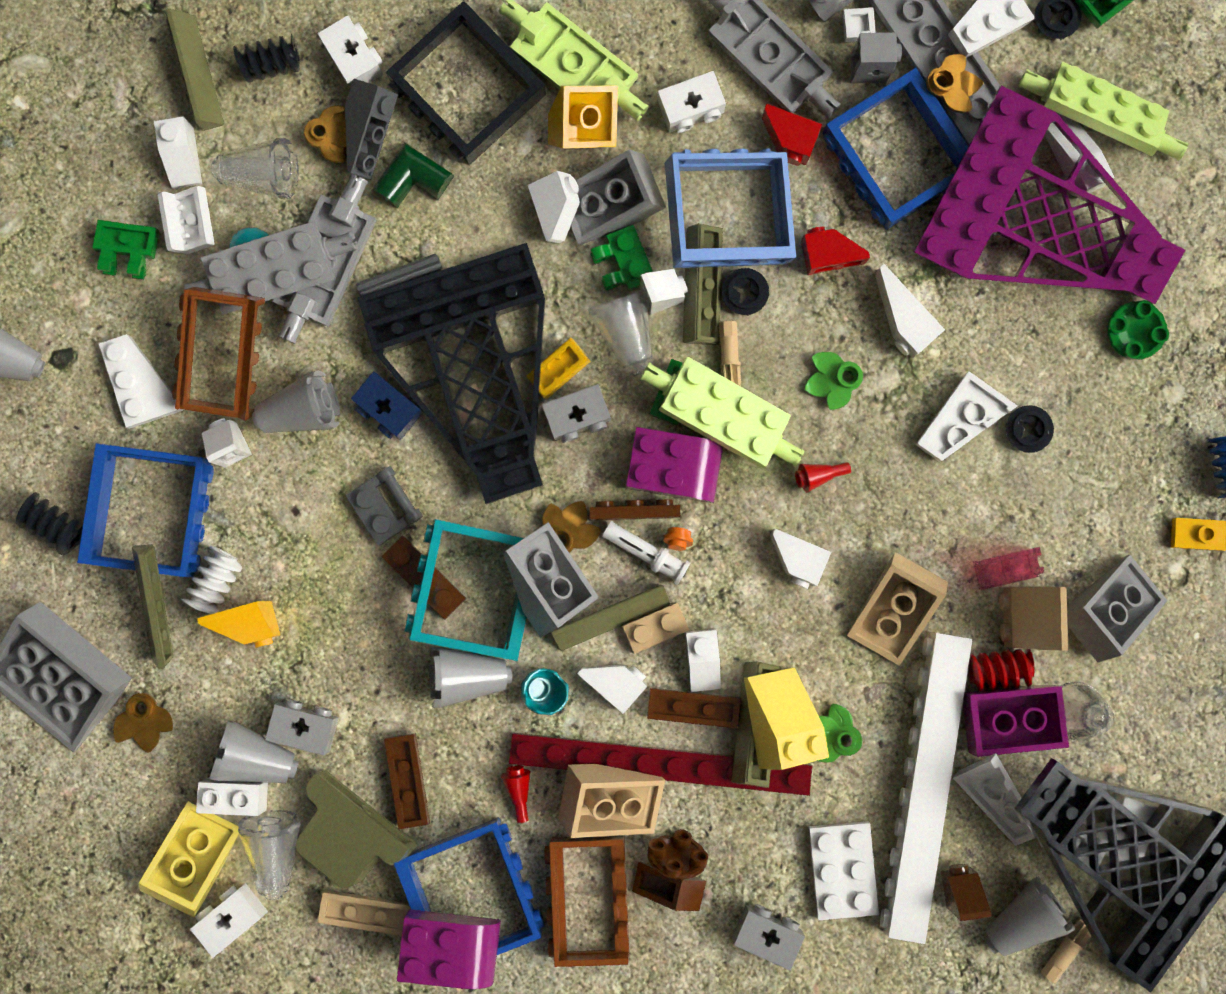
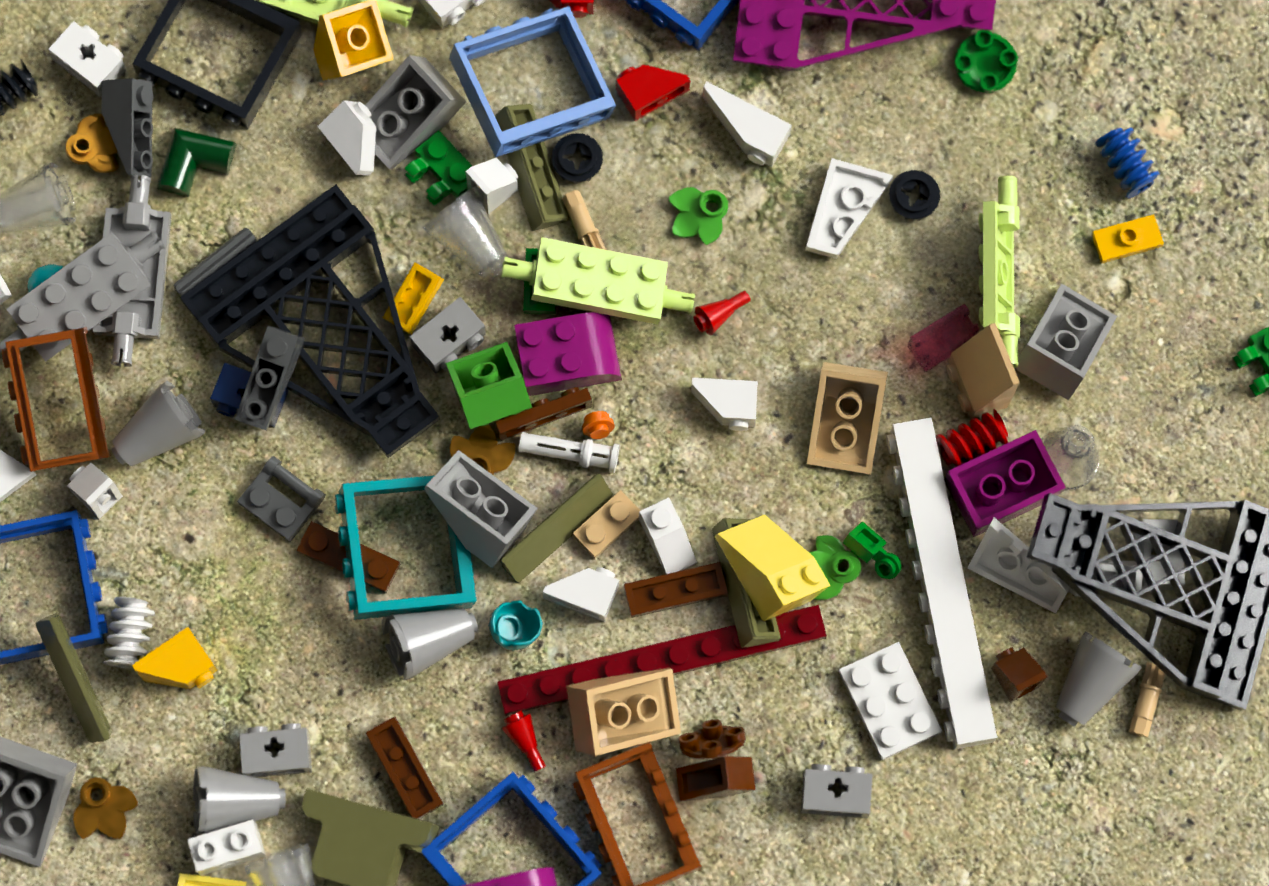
camera: 25 degrees left, 10 degrees down
none -> dark grey slope [235,326,305,431]
none -> bright green brick [446,342,532,429]
none -> green plate [842,521,901,579]
none -> yellowish green plate [979,176,1020,368]

